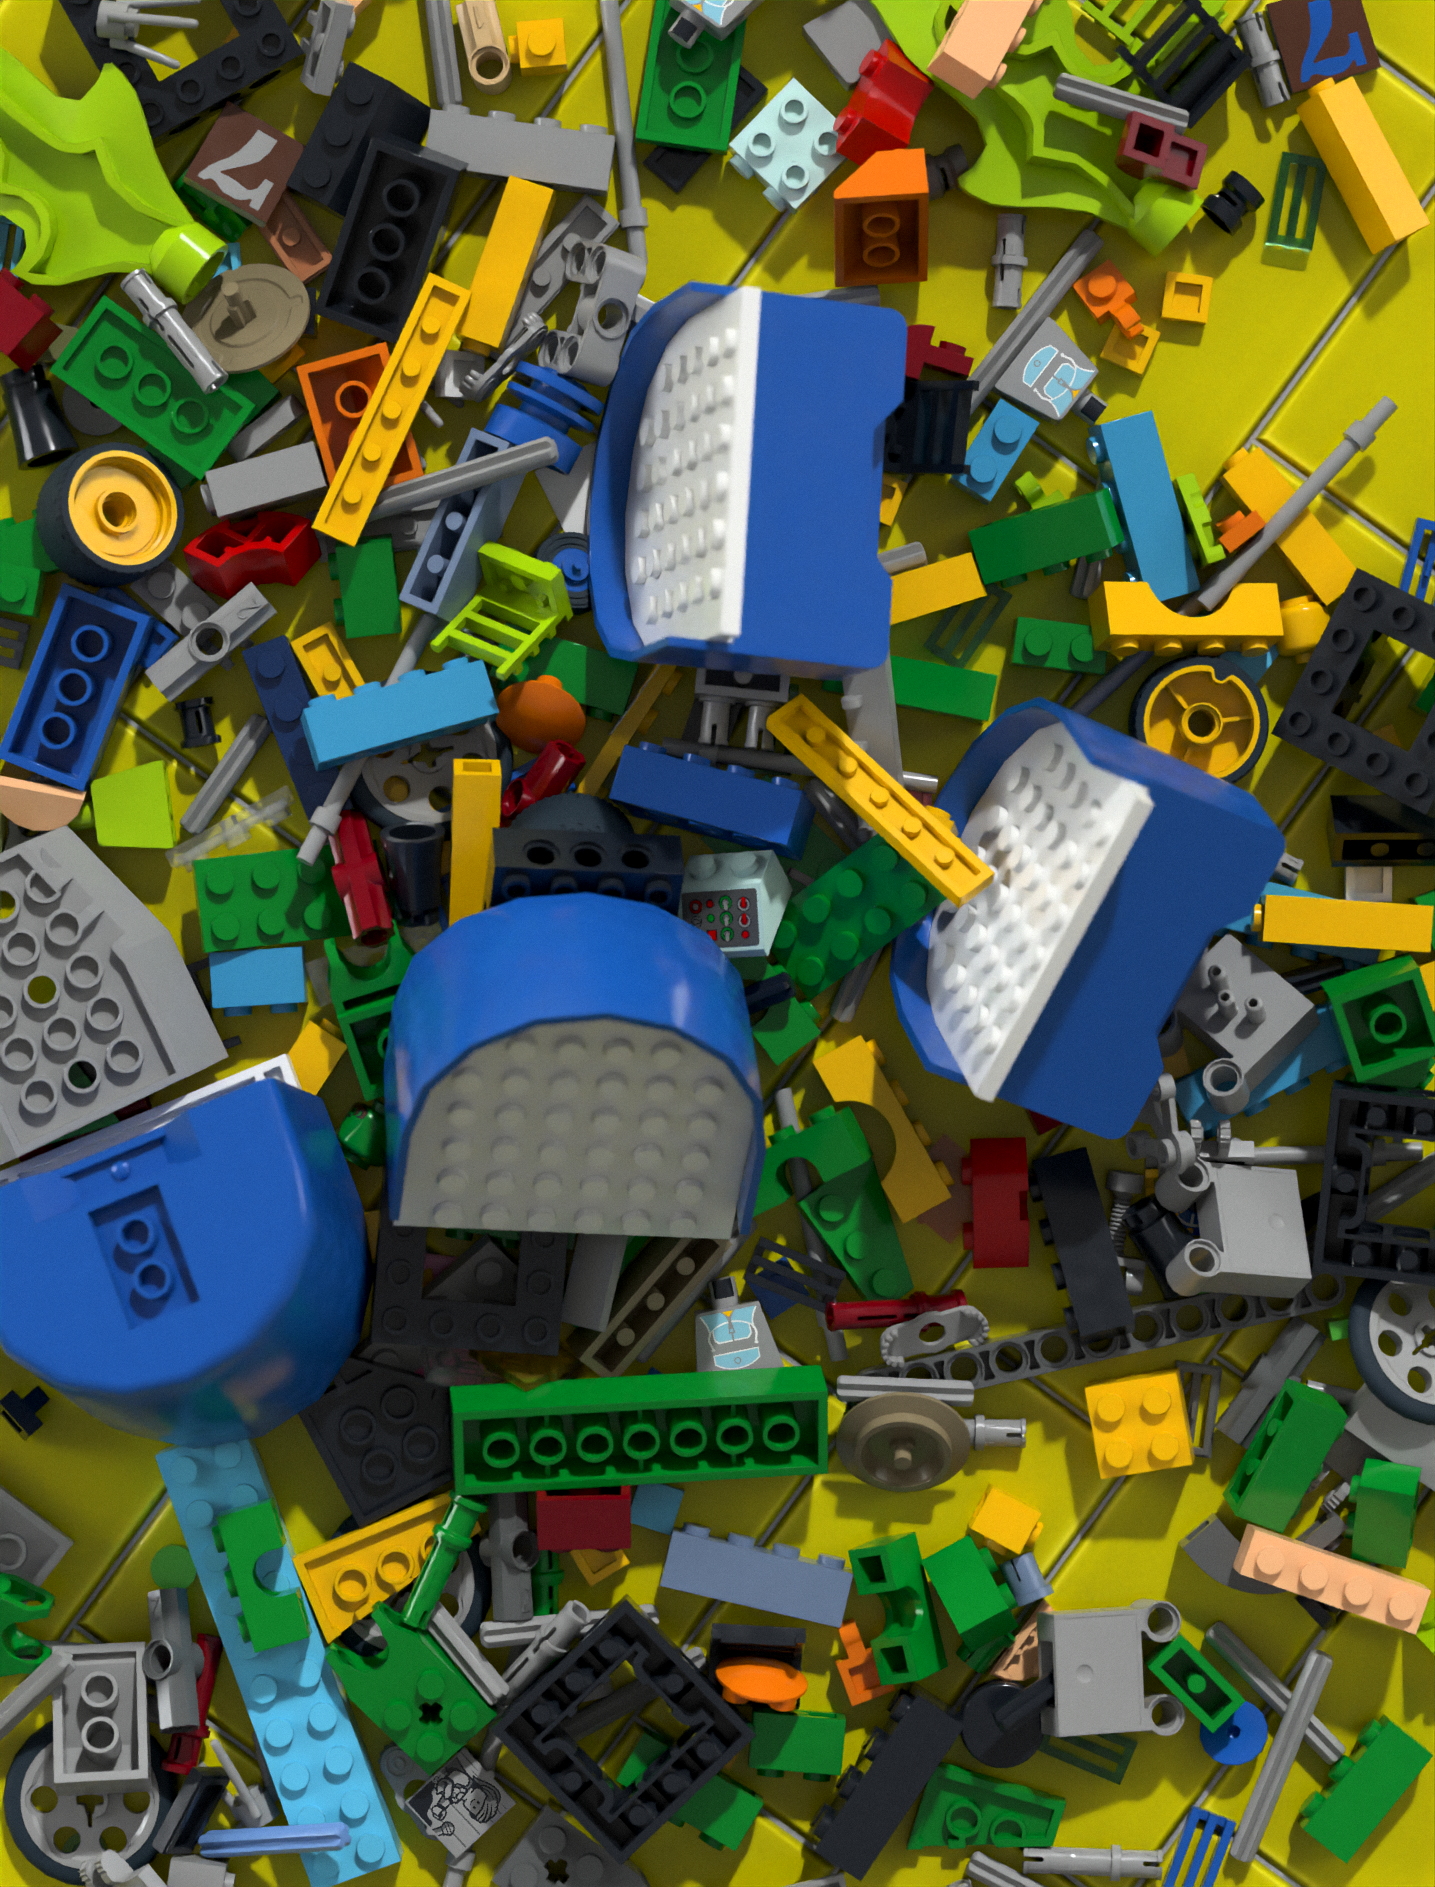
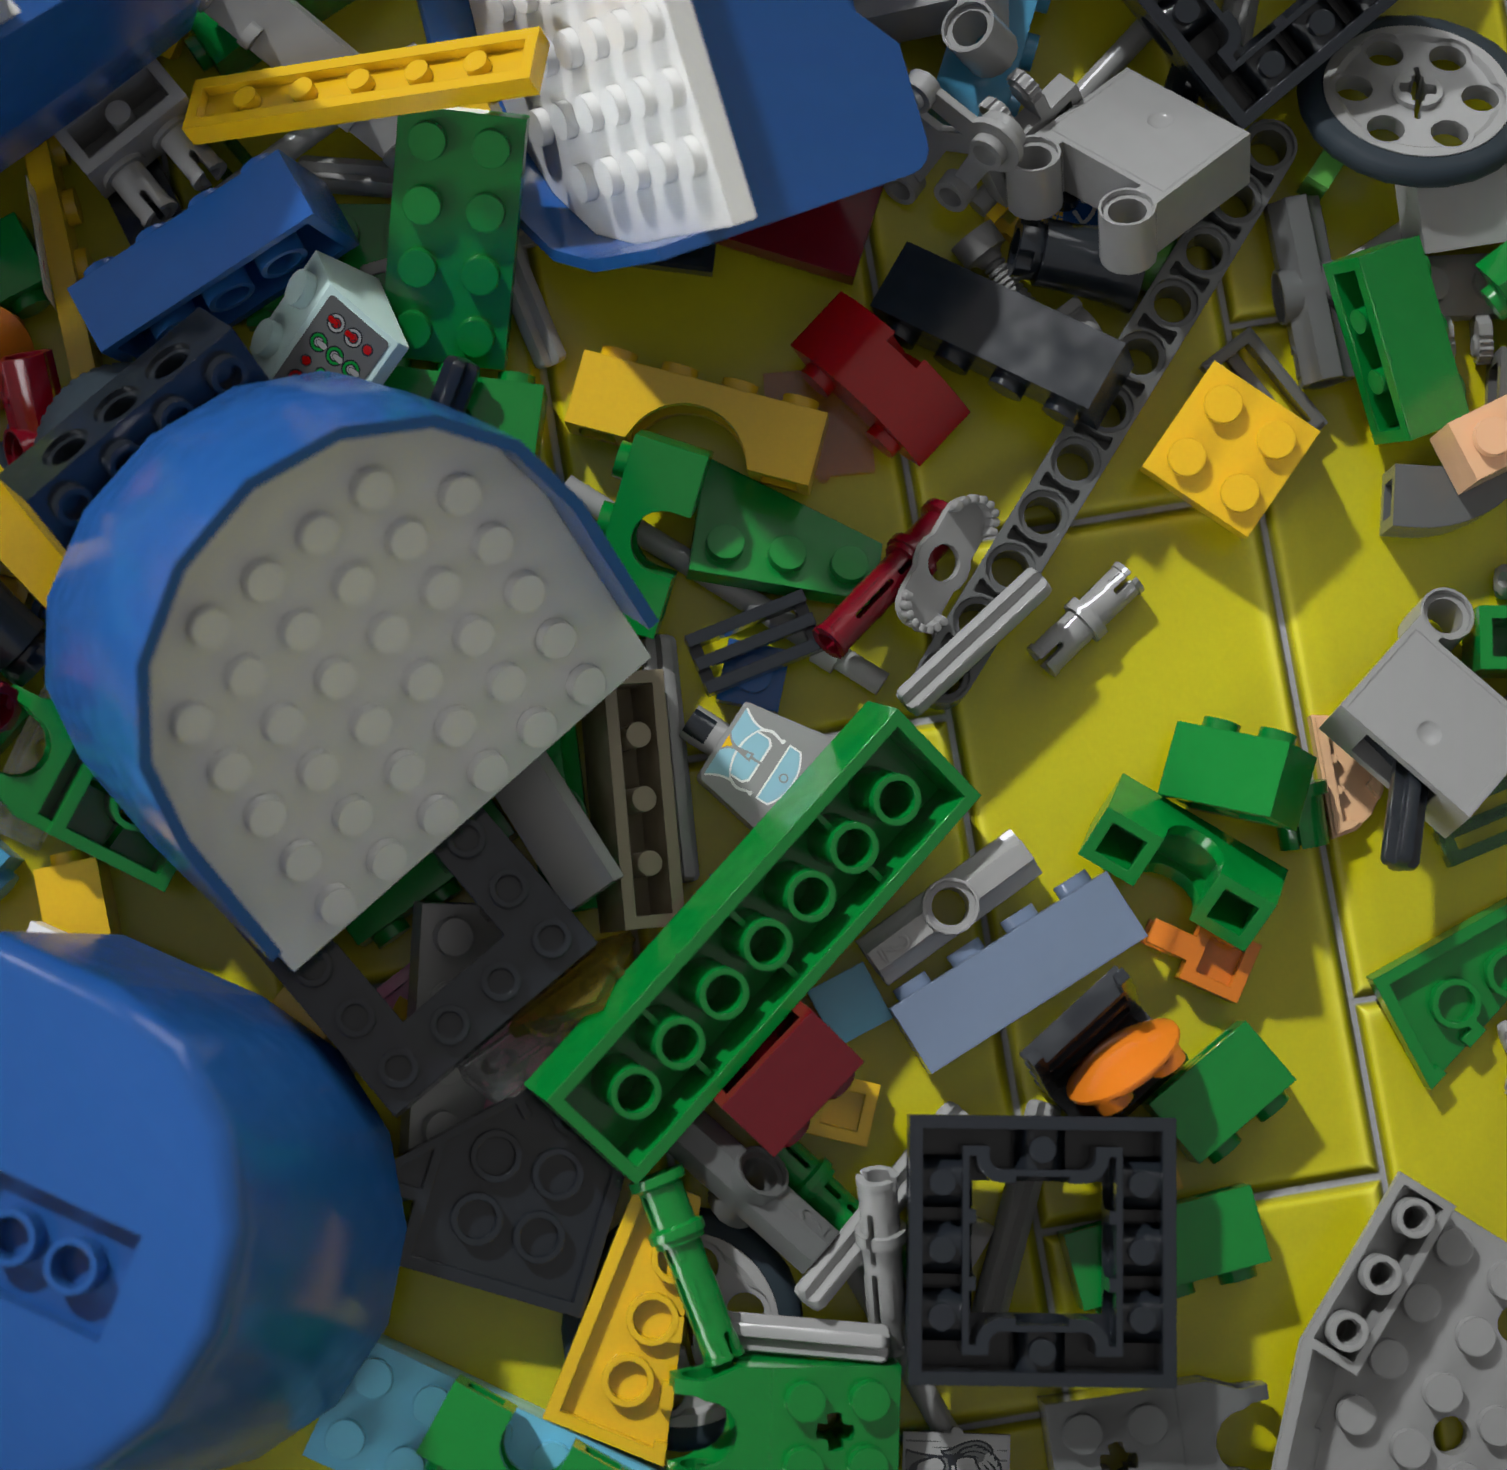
camera: 55 degrees left, 5 degrees down
green head [335,1099,387,1171] -> none
black brick [810,1681,965,1881] -> none
dark tan piece [836,1392,970,1492] -> none
black head [959,1678,1044,1768] -> none
yellow brick [968,1483,1044,1556] -> none
sand blue bush [999,1551,1054,1608] -> none
none -> light grey piece [855,829,1043,986]

